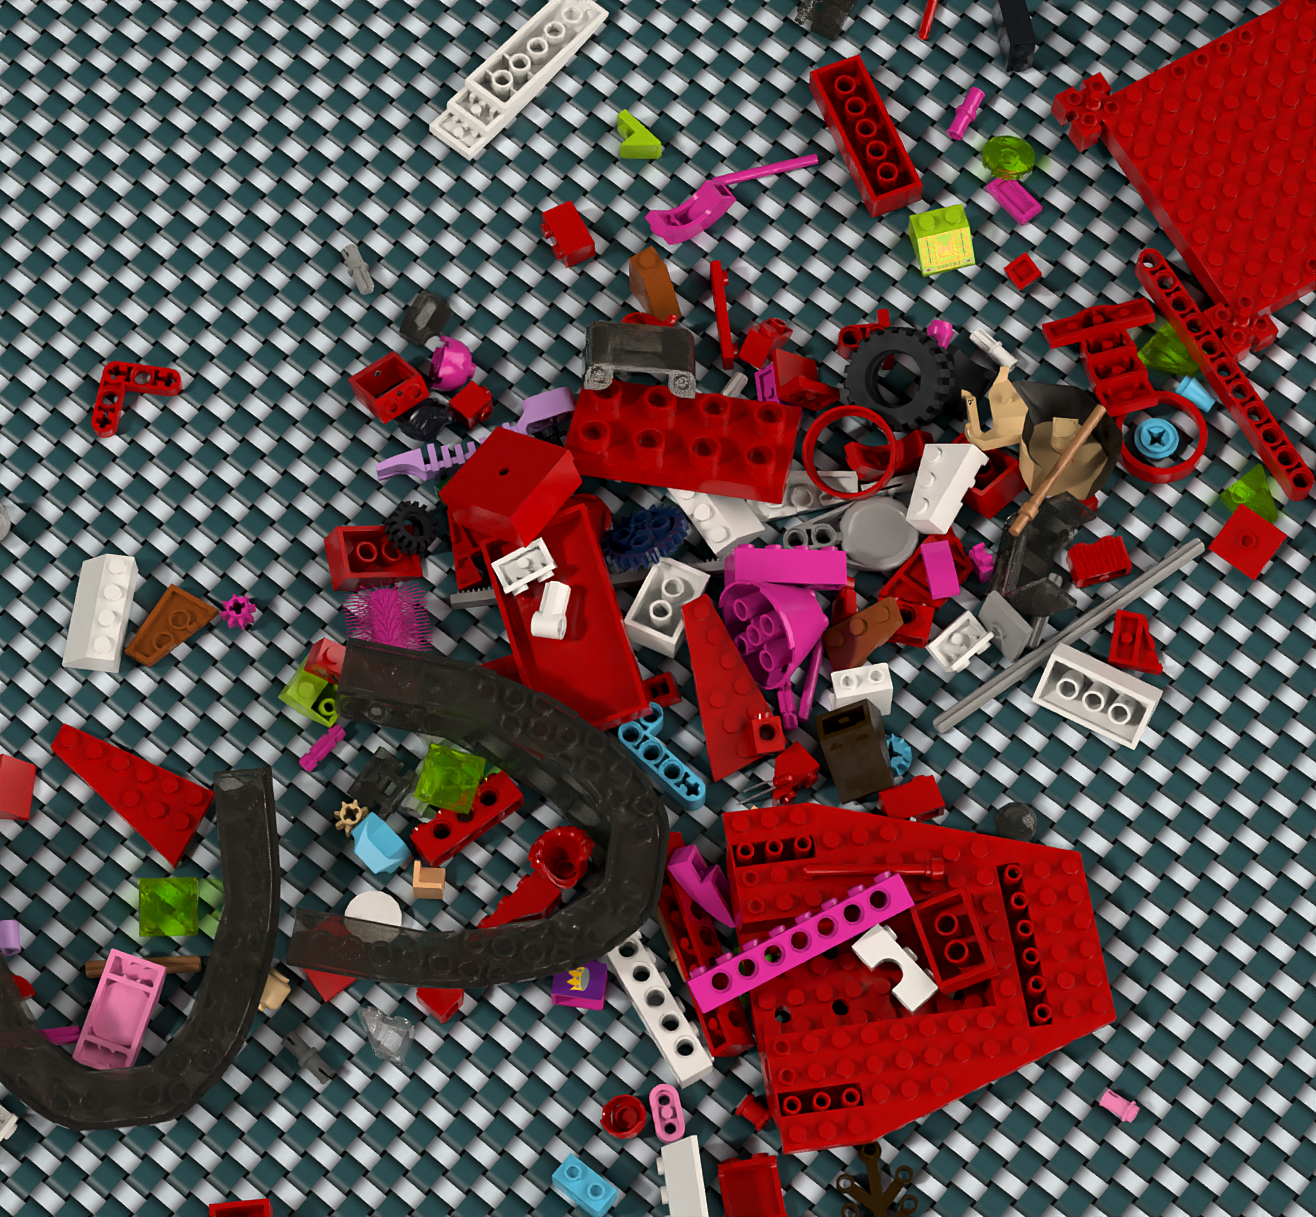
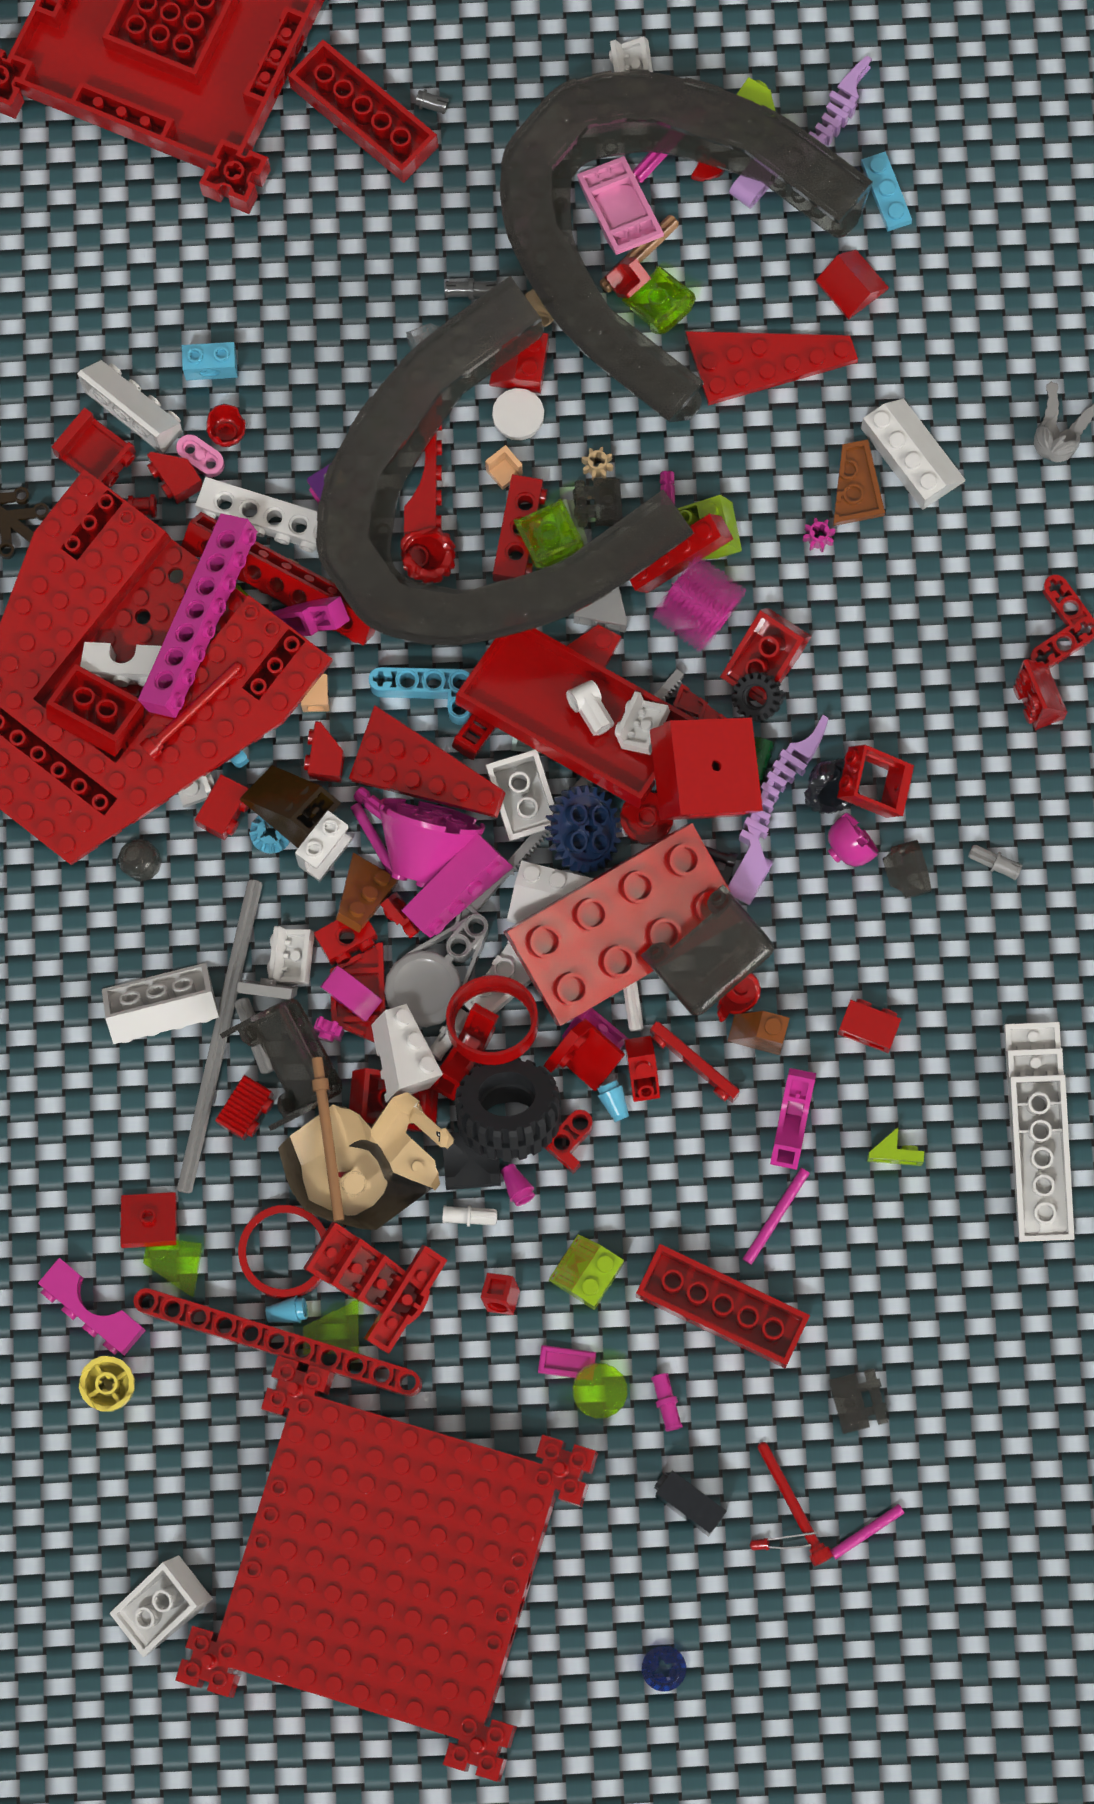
camera: 140 degrees right, 10 degrees up
medium azure slope [350,812,412,874] -> none
red brick [449,380,493,431] -> none
piece [736,773,794,806] -> none
red brick [747,712,785,757] -> none
red wing [1107,609,1163,676] -> none
medium azure gear [1134,418,1179,460] -> none
none -> red slope [147,452,203,505]
none -> medium azure cone [597,1080,629,1122]
none -> red panel [604,257,651,299]
none -> red slope [1013,659,1067,730]

